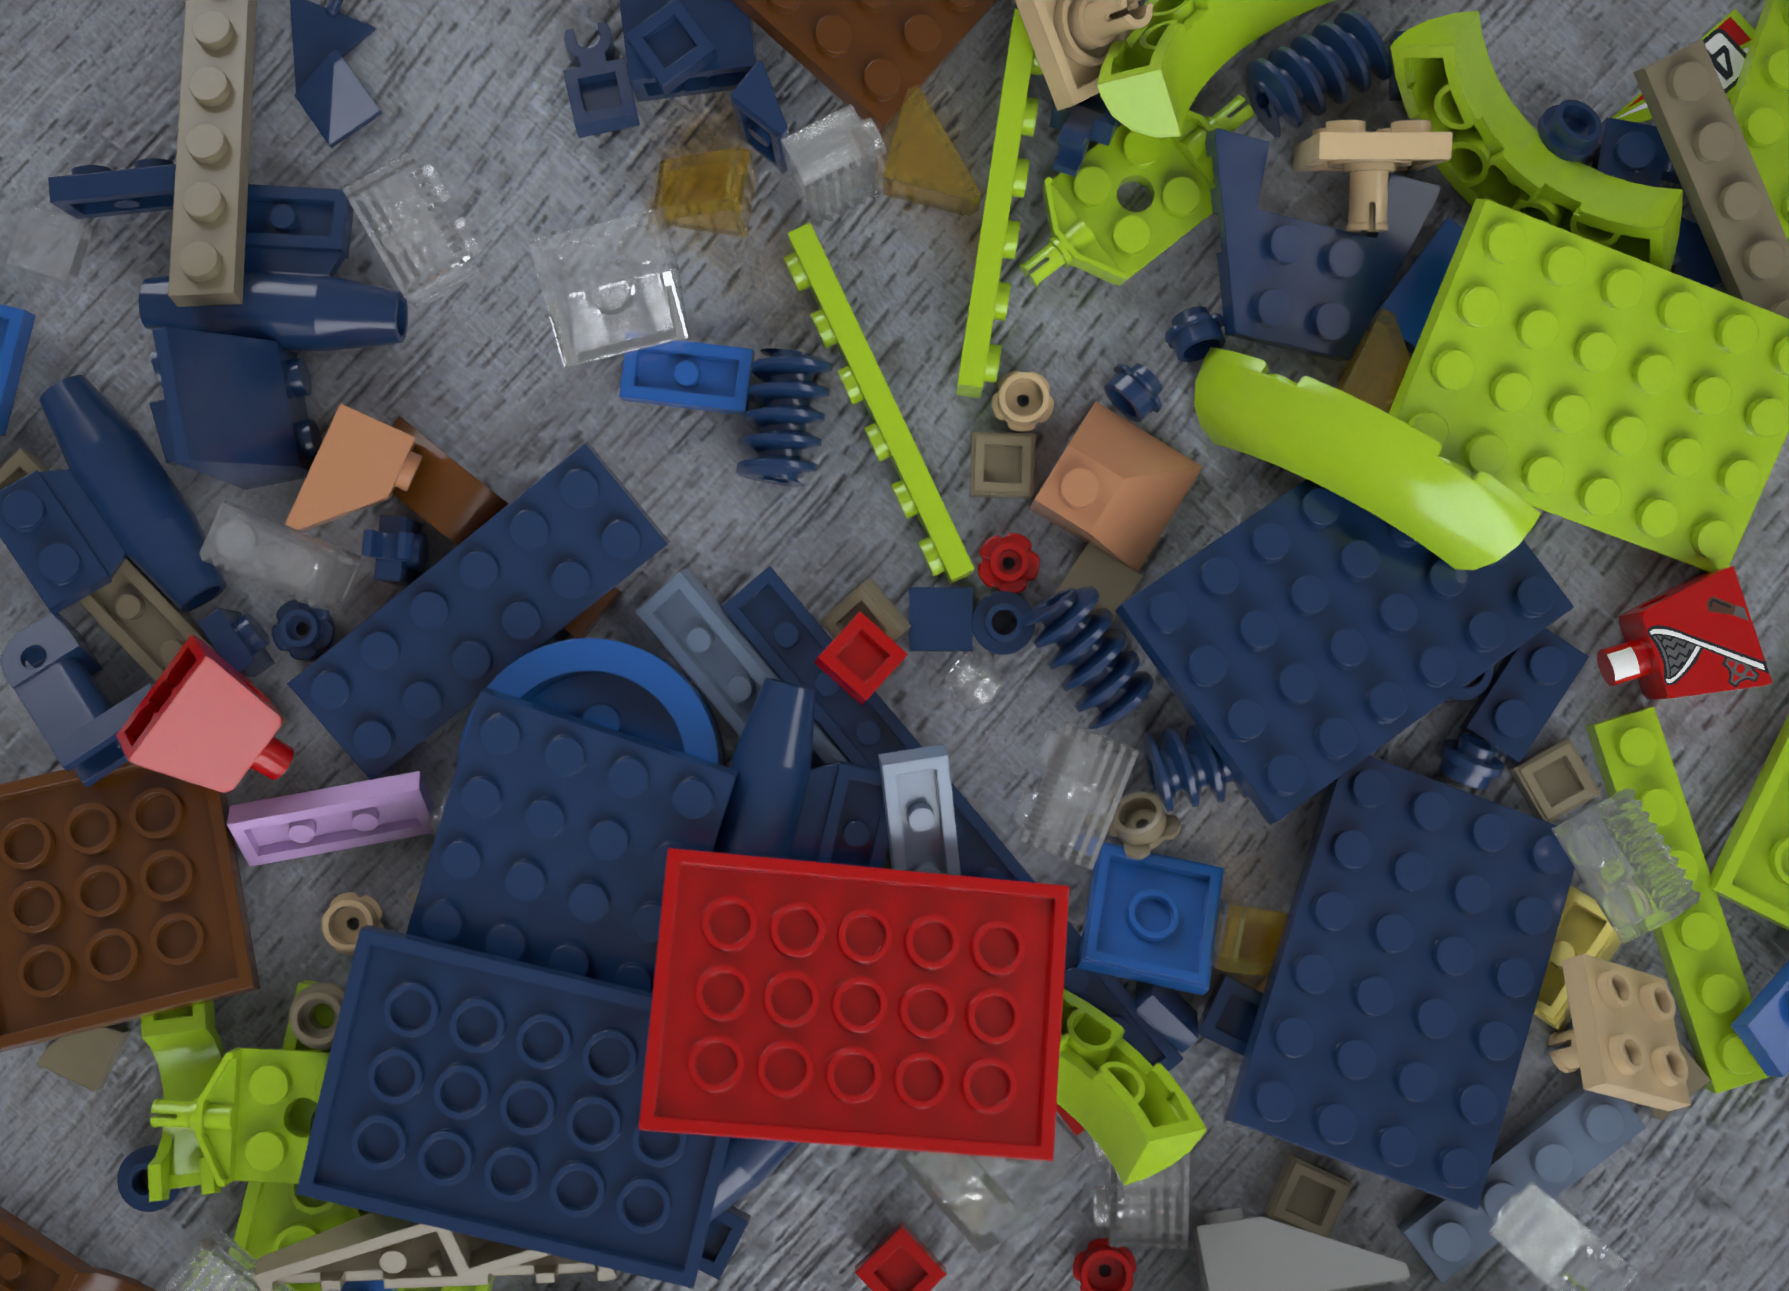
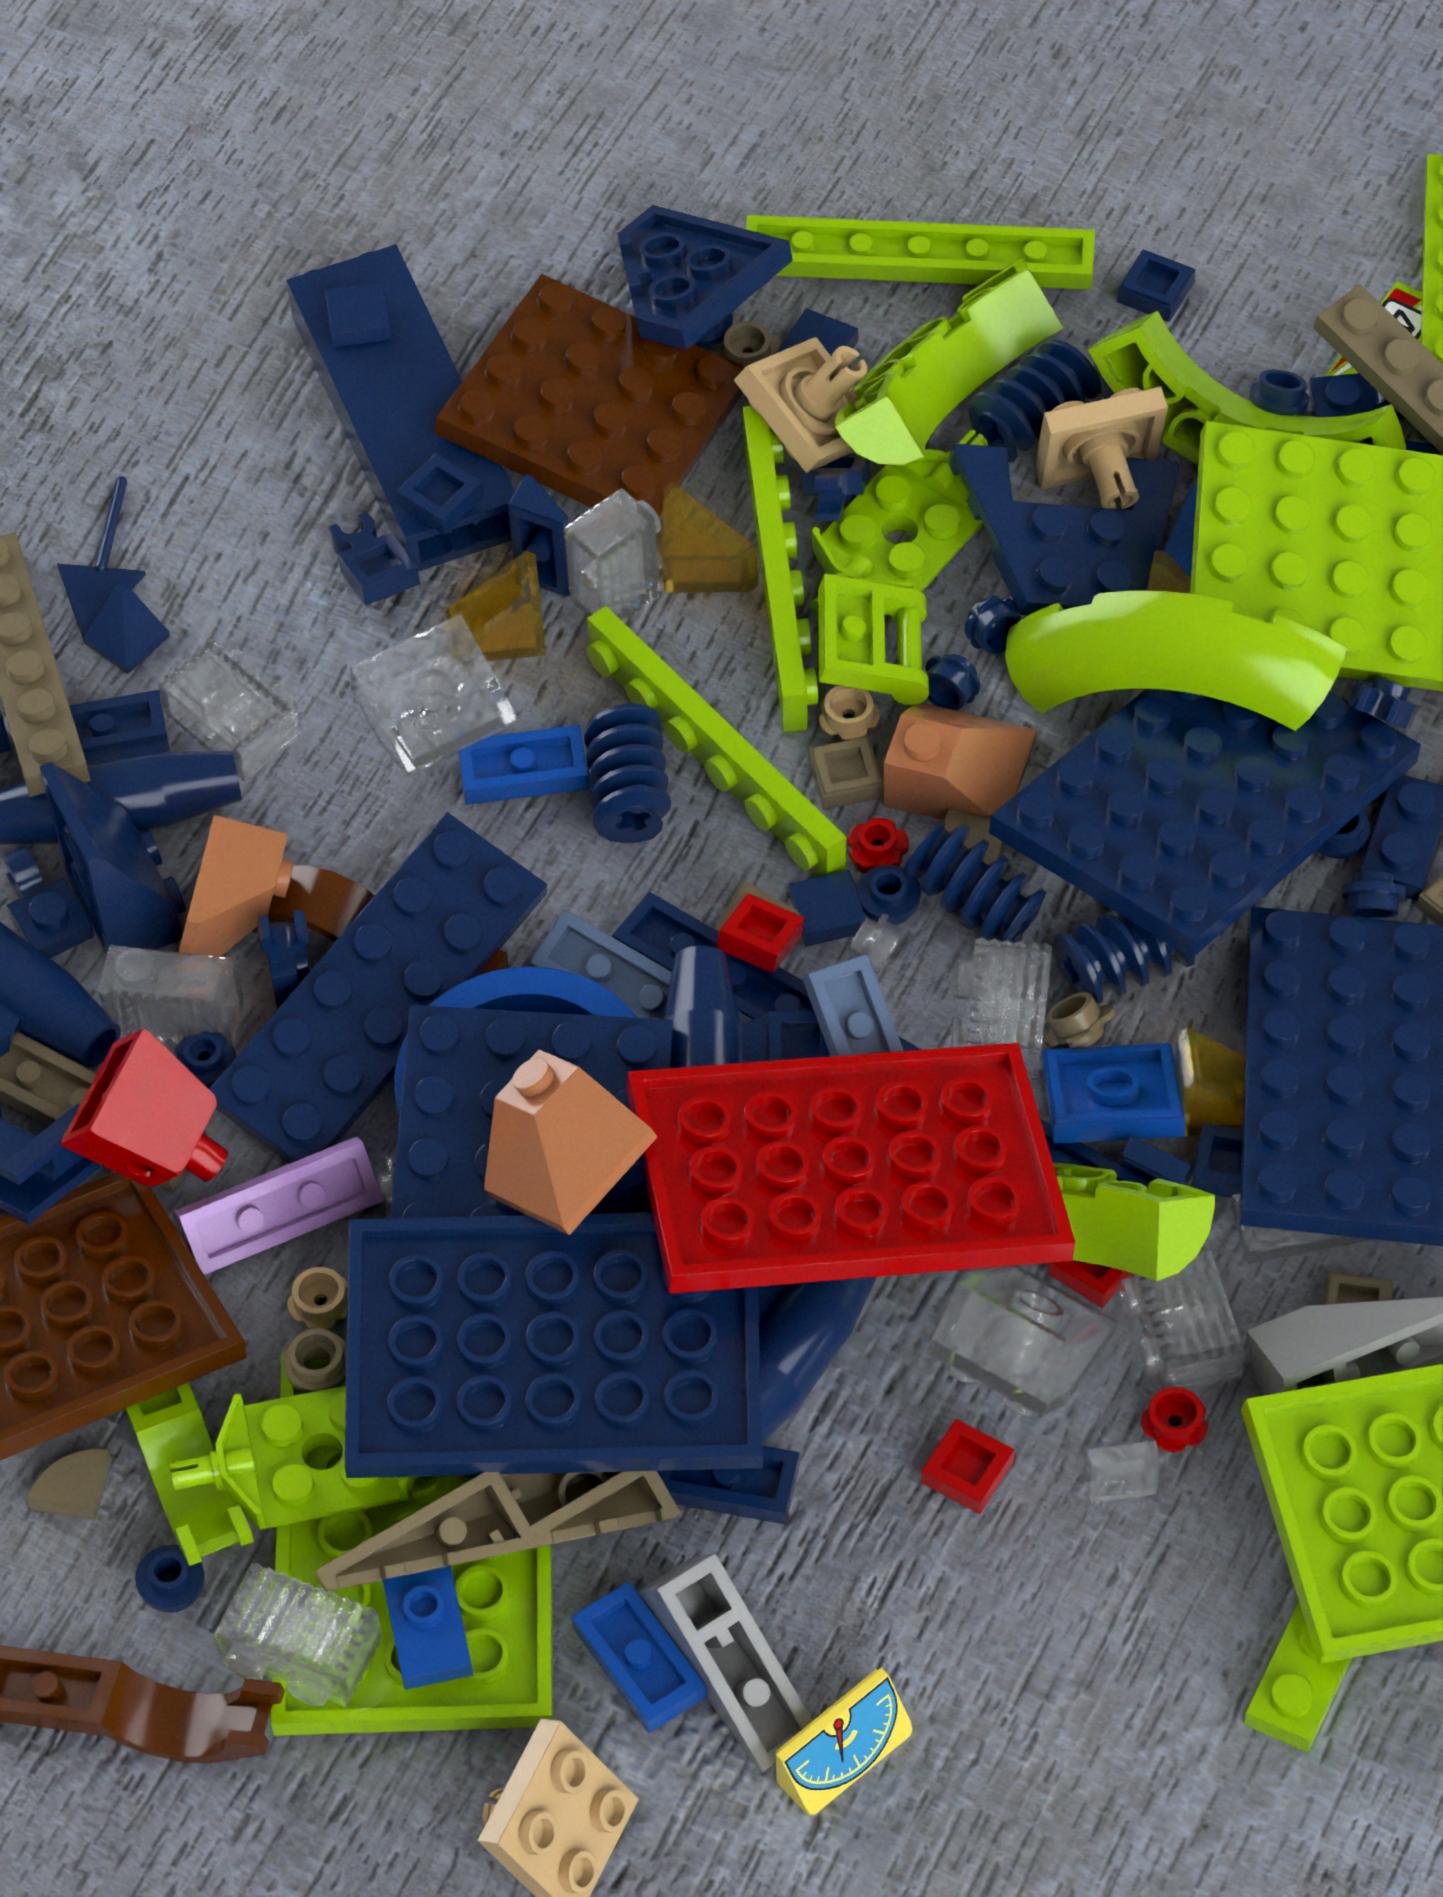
camera: 15 degrees left, 30 degrees down
none -> nougat slope [484,1050,658,1235]
none -> lime plate [818,573,929,706]
none -> dark blue plate [1348,675,1420,729]

